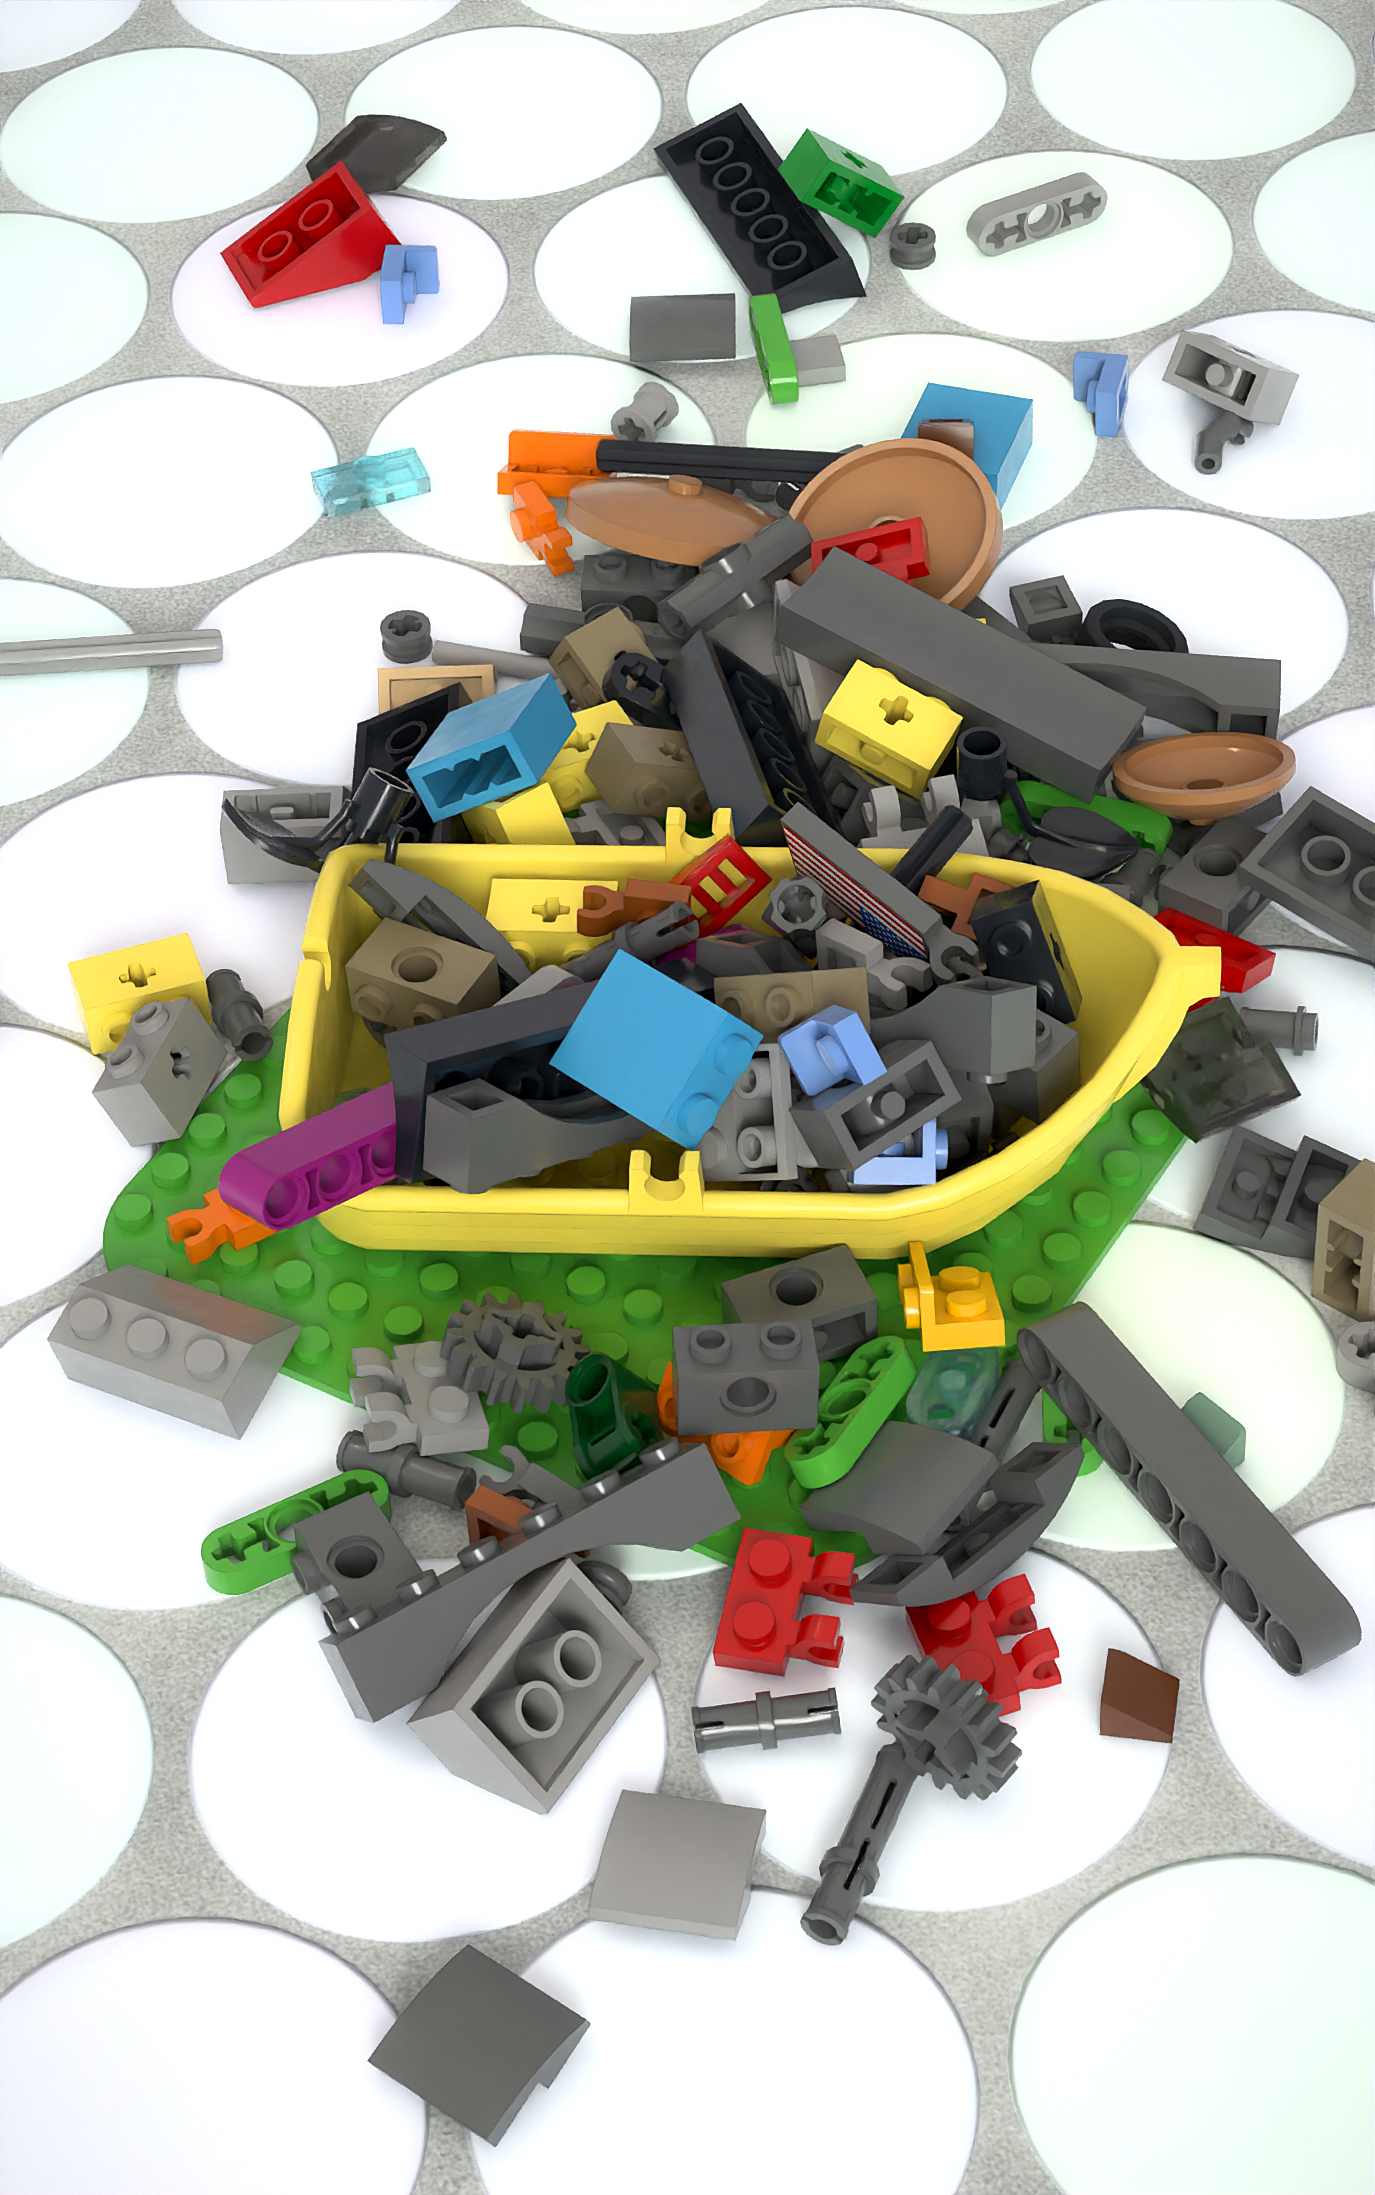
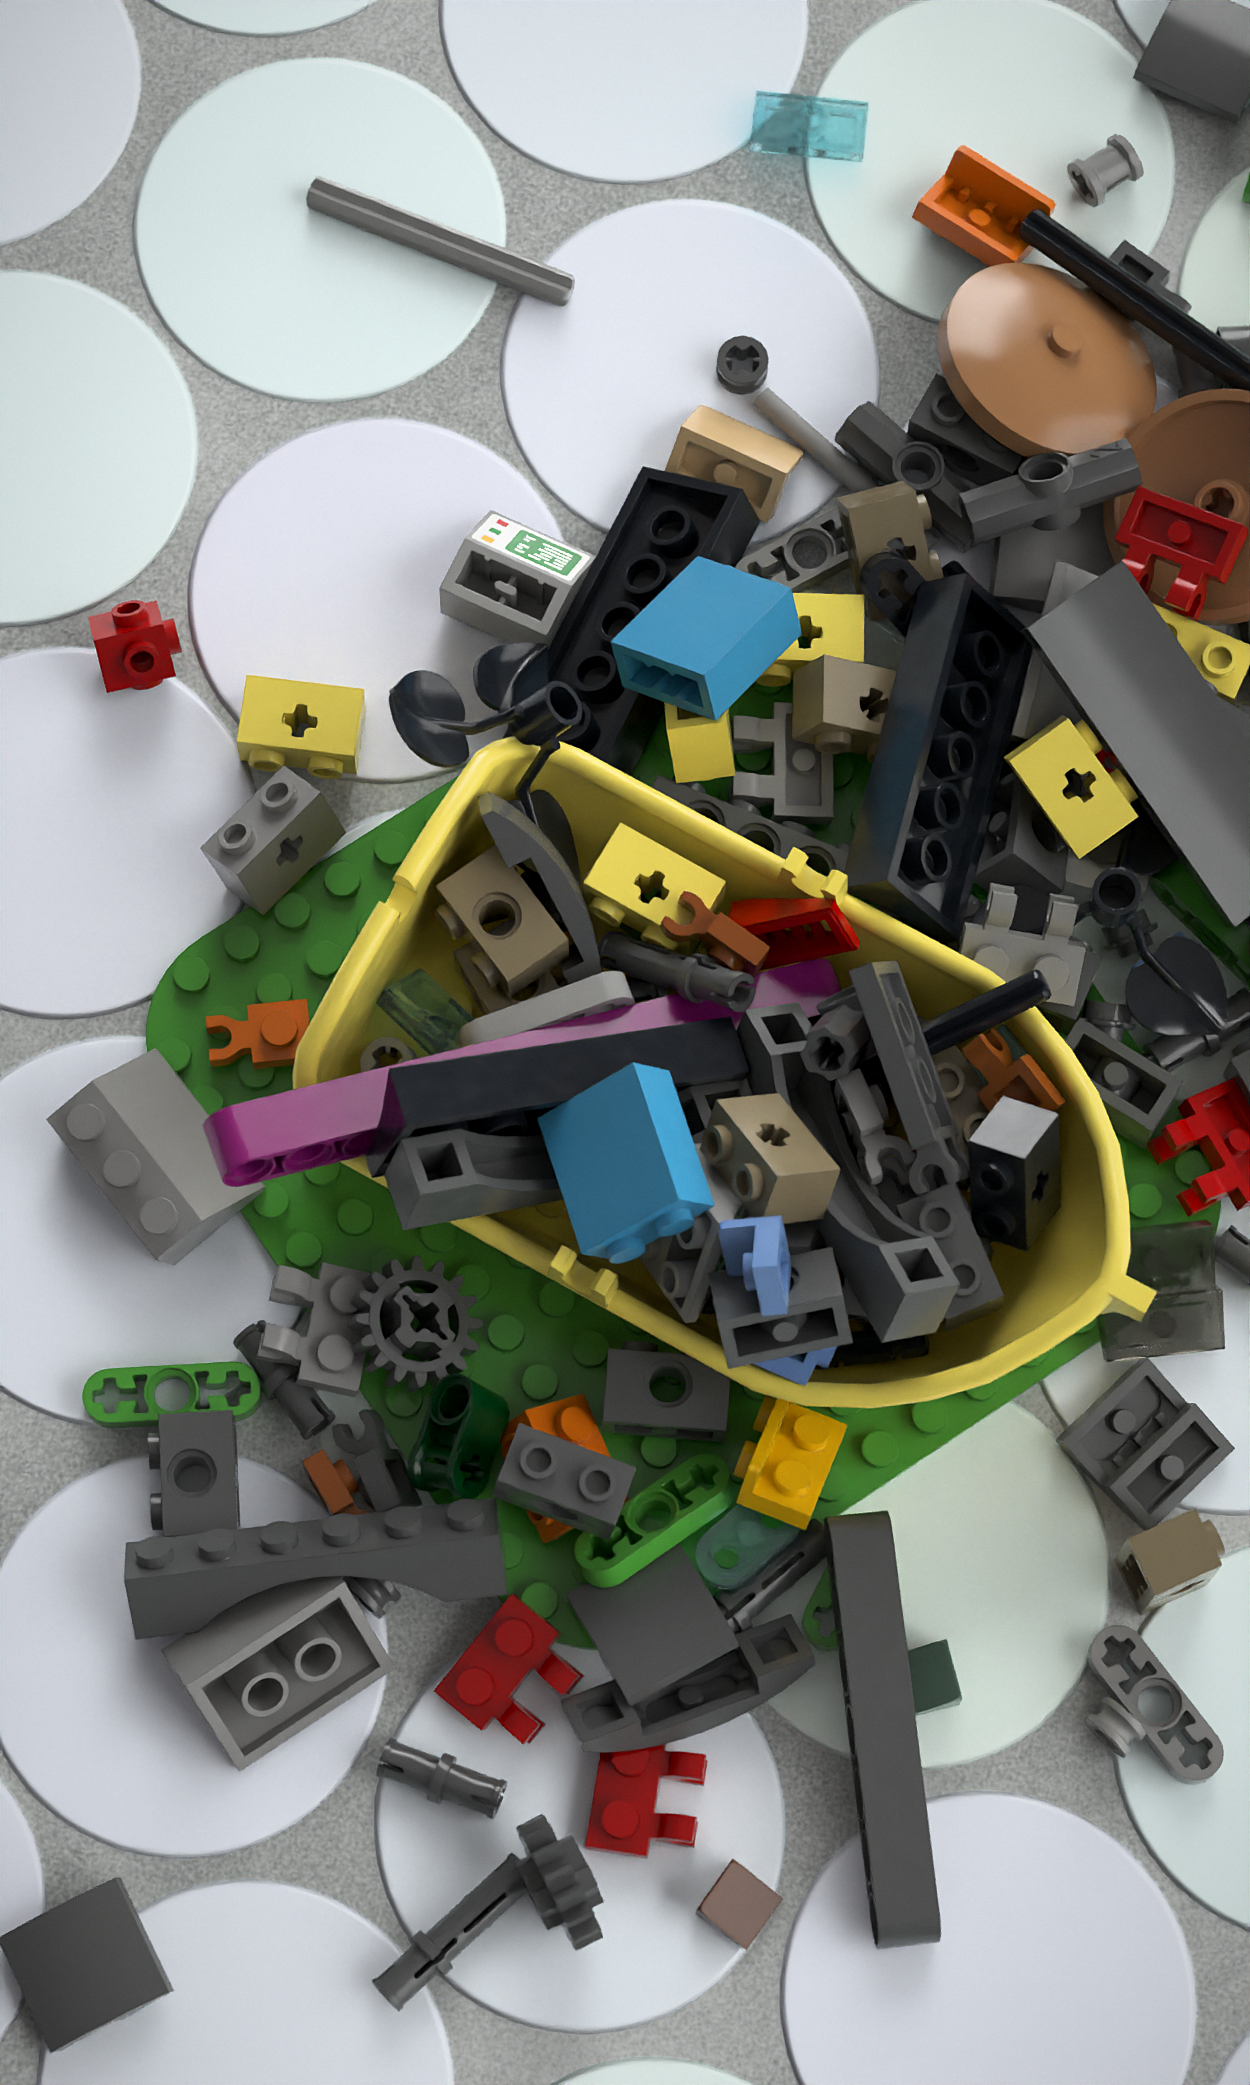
camera: 20 degrees right, 30 degrees up
dark grey pin [206,968,273,1062] -> none
orange plate [510,480,575,577] -> none
light grey slope [588,1789,767,1941] -> none

